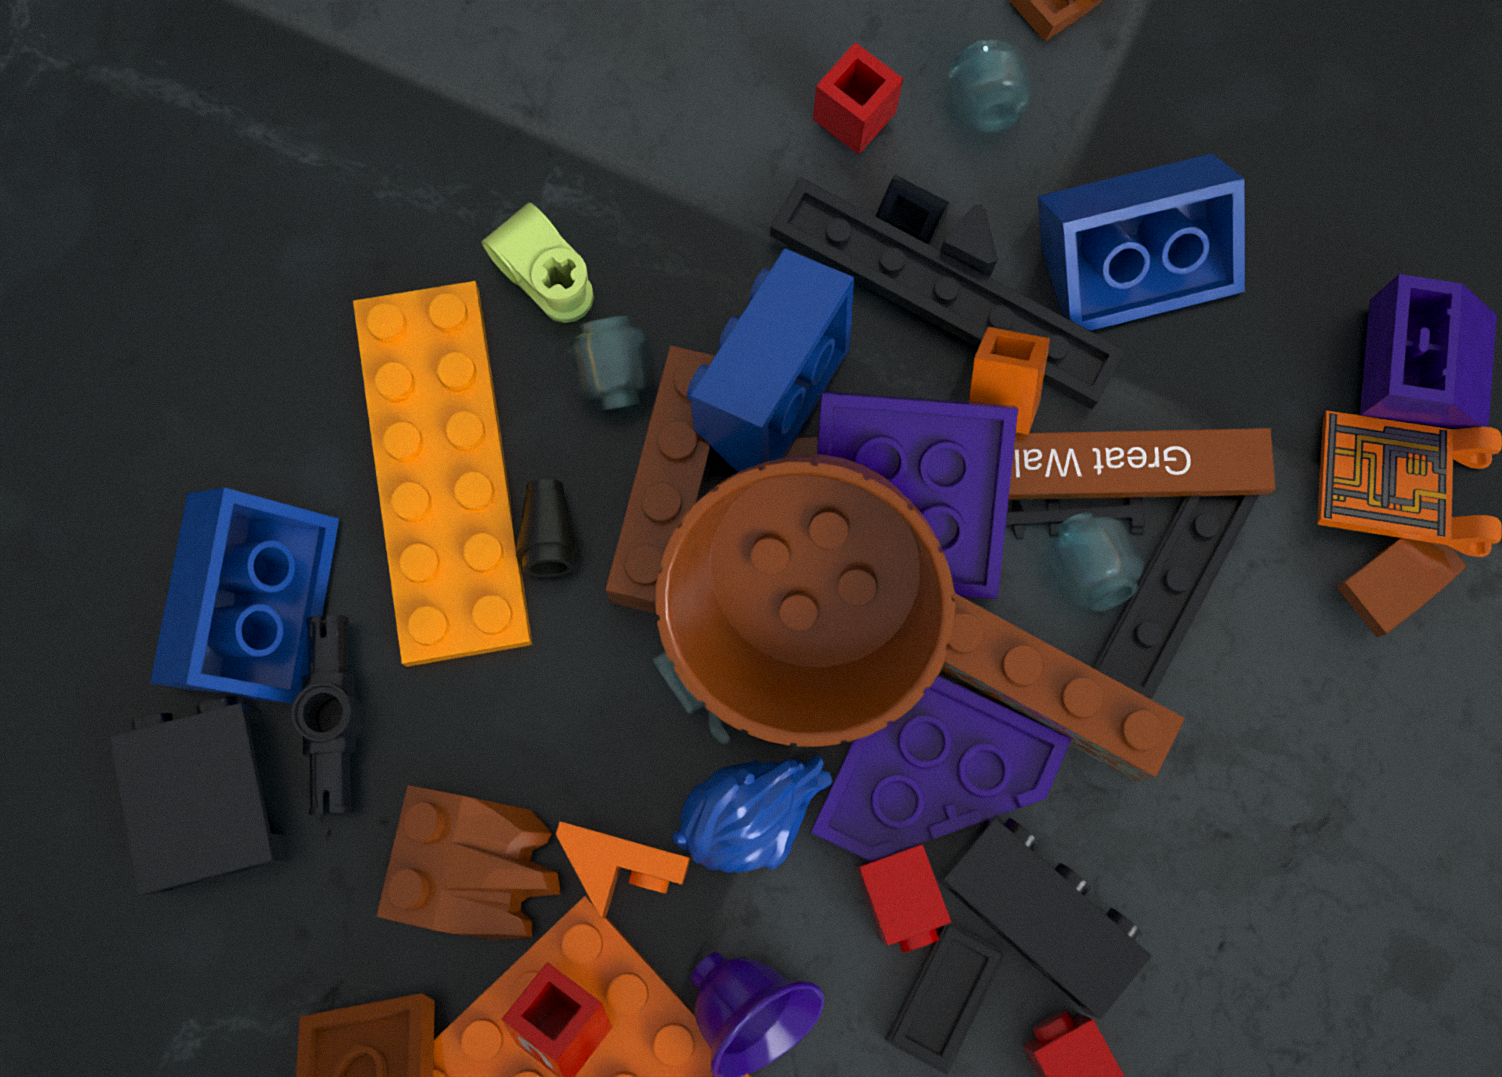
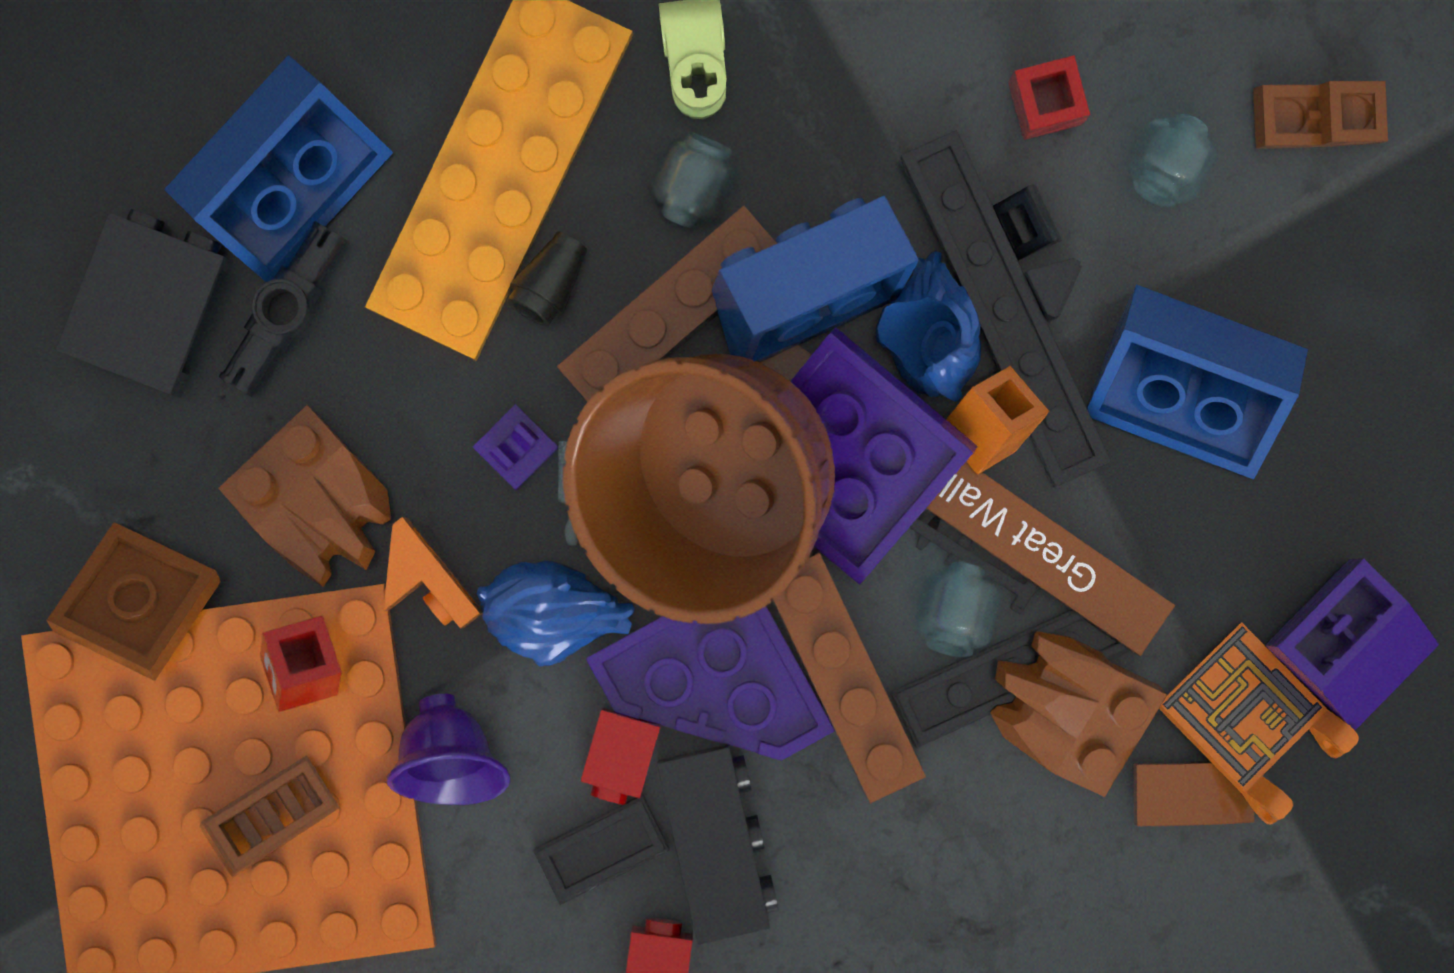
camera: 35 degrees right, 10 degrees up
none -> dark purple tile [473,404,559,490]
none -> blue hair [875,251,982,402]
none -> dark orange plate [990,631,1167,797]

